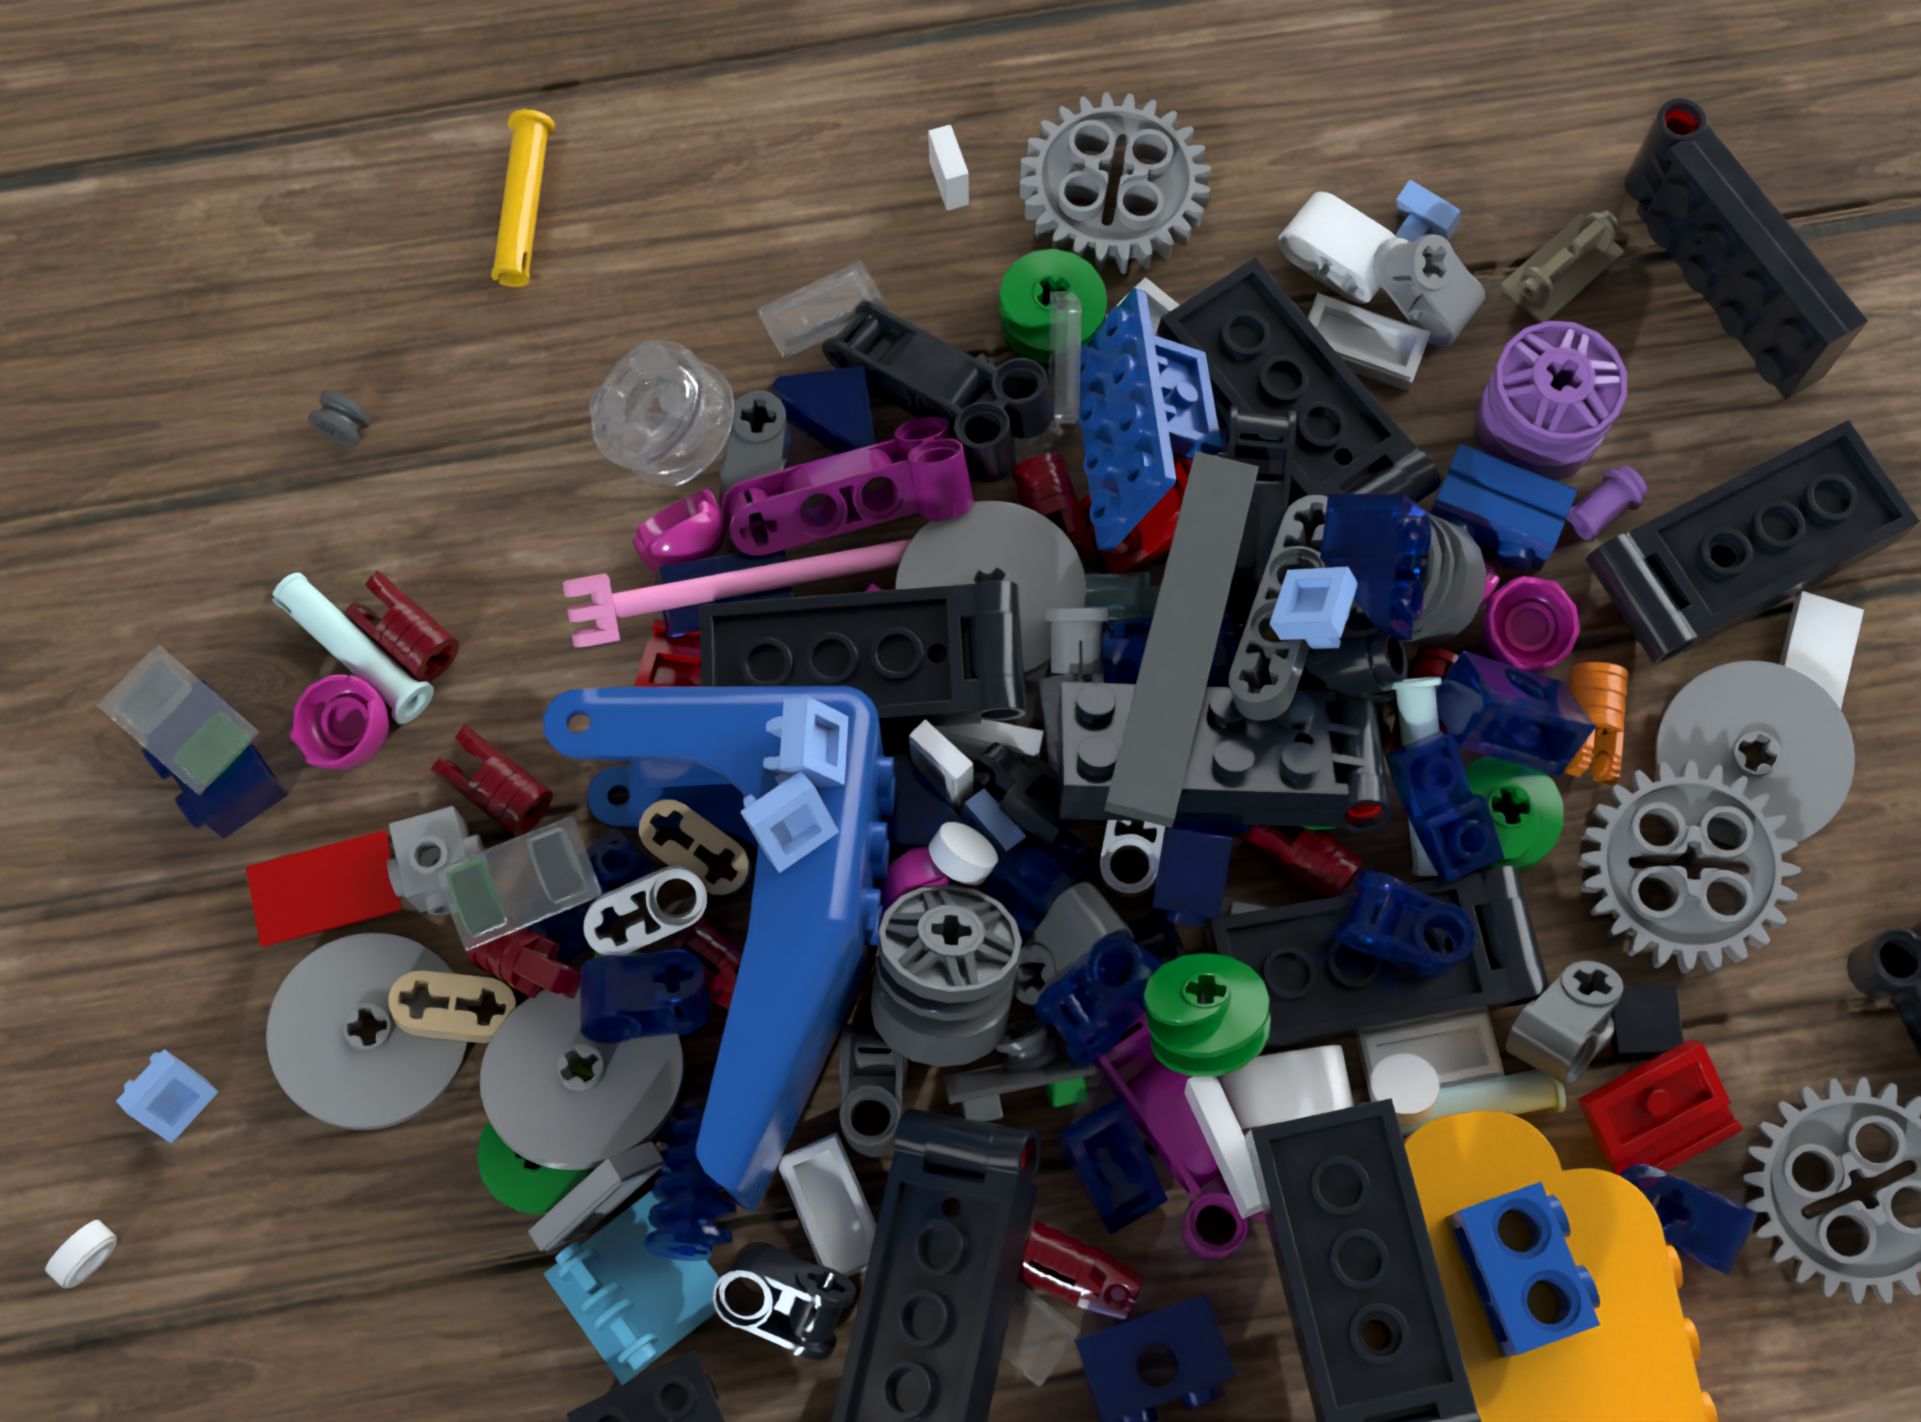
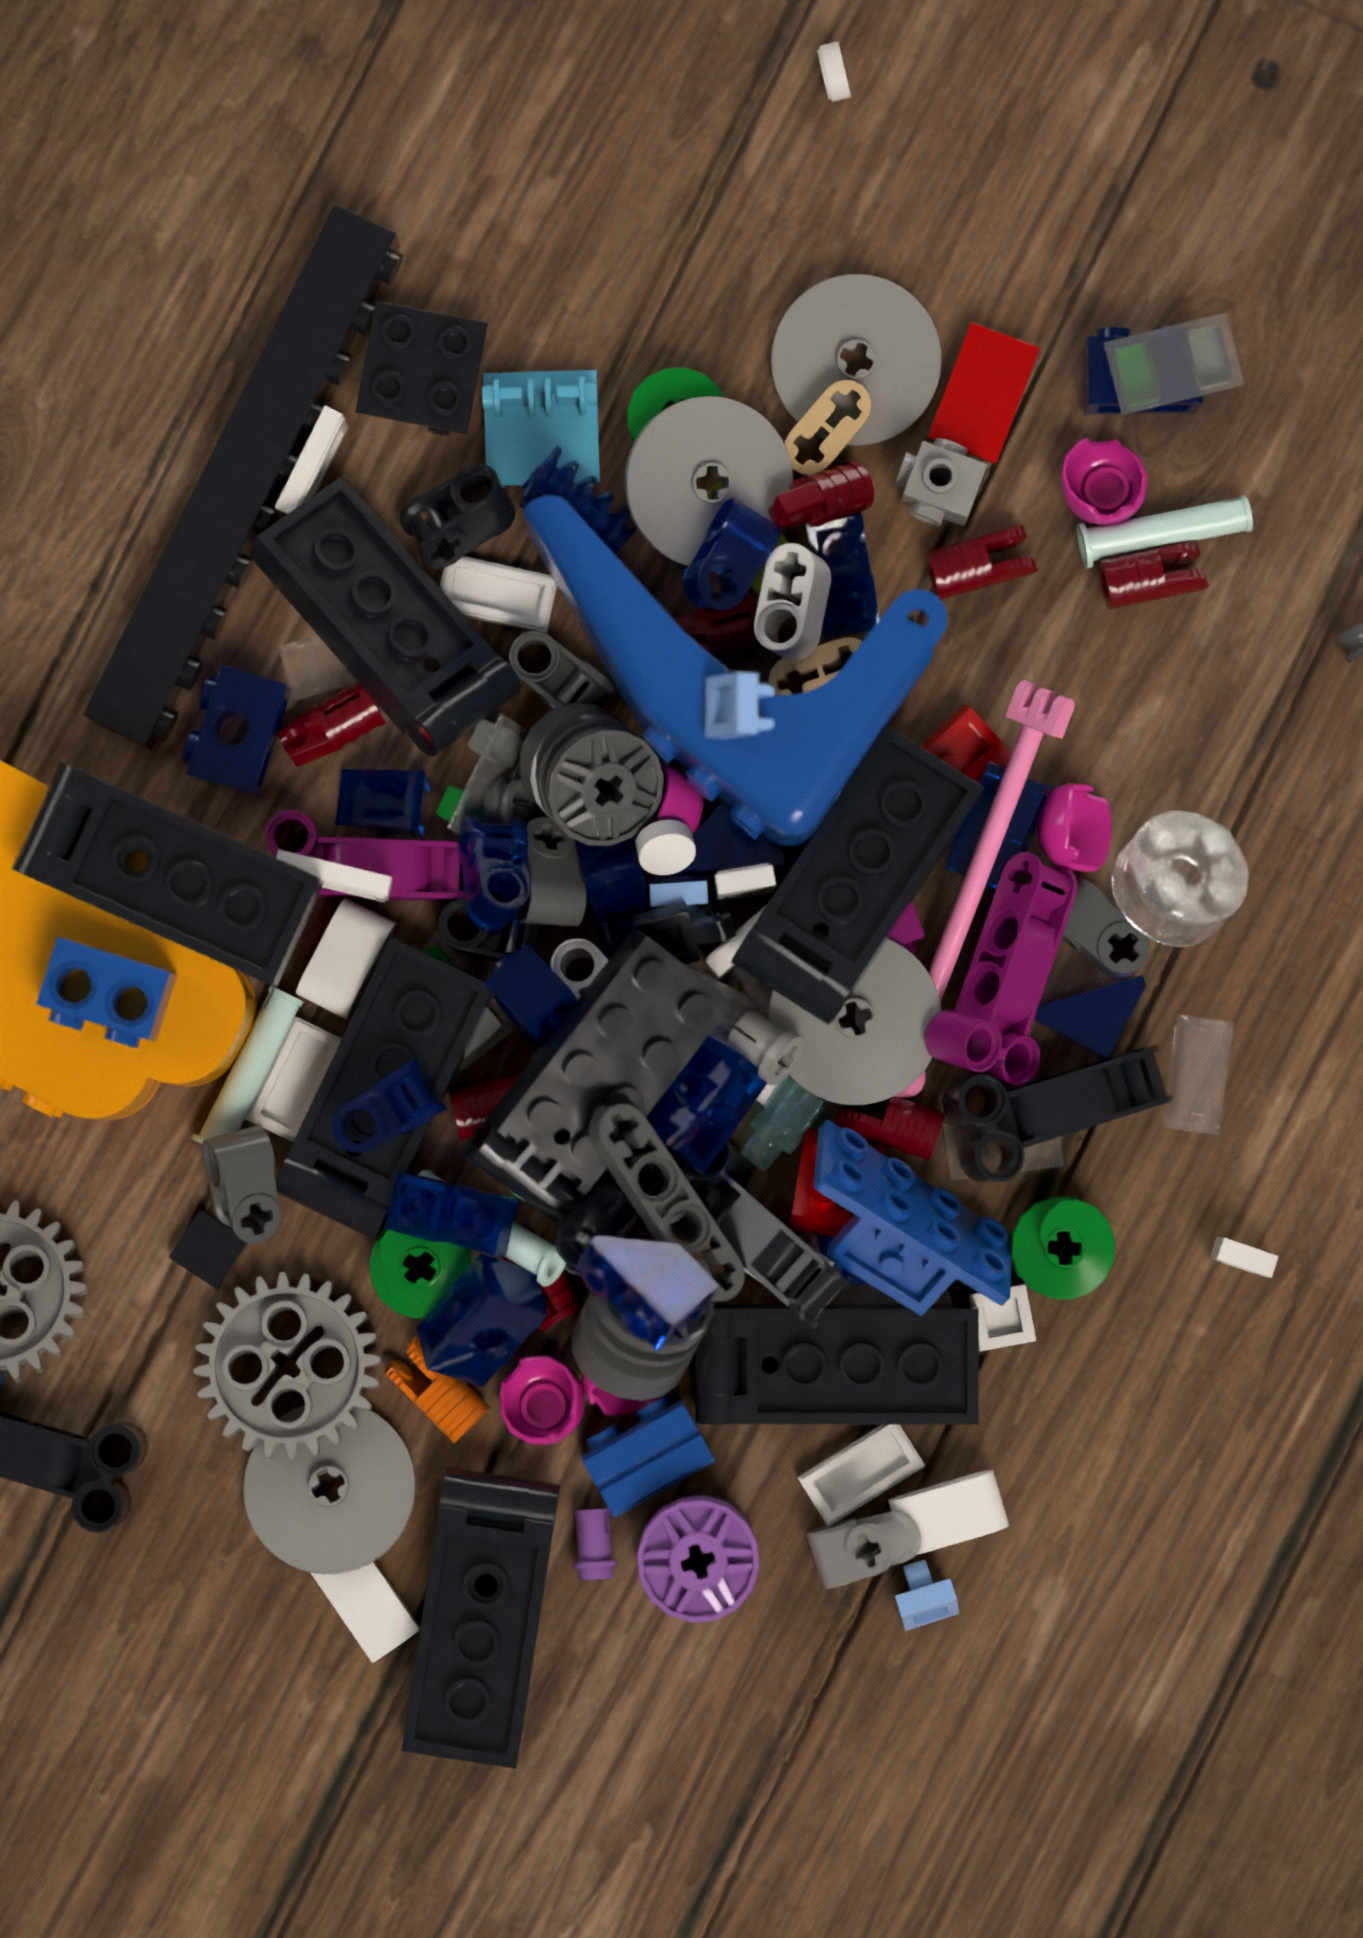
camera: 125 degrees right, 15 degrees up
light blue tile [116,1049,219,1144] -> none
clear piece [434,815,602,951] -> none
light grey tile [528,1141,664,1252] -> none
light blue tile [763,696,848,788] -> none
light grey gear [1020,92,1211,274] -> none
clear tile [1049,291,1082,424] -> none
dark grey tile [1104,451,1259,828] -> none
green piece [1144,953,1271,1077] -> none
light blue tile [1269,567,1358,649] -> none
white tile [1369,1053,1440,1125] -> none
dark tan hinge [1499,210,1625,323] -> none
red plate [1577,1039,1743,1187] -> none
clear blue piece [1620,1164,1758,1276] -> none
black hinge [1625,98,1868,400] -> none

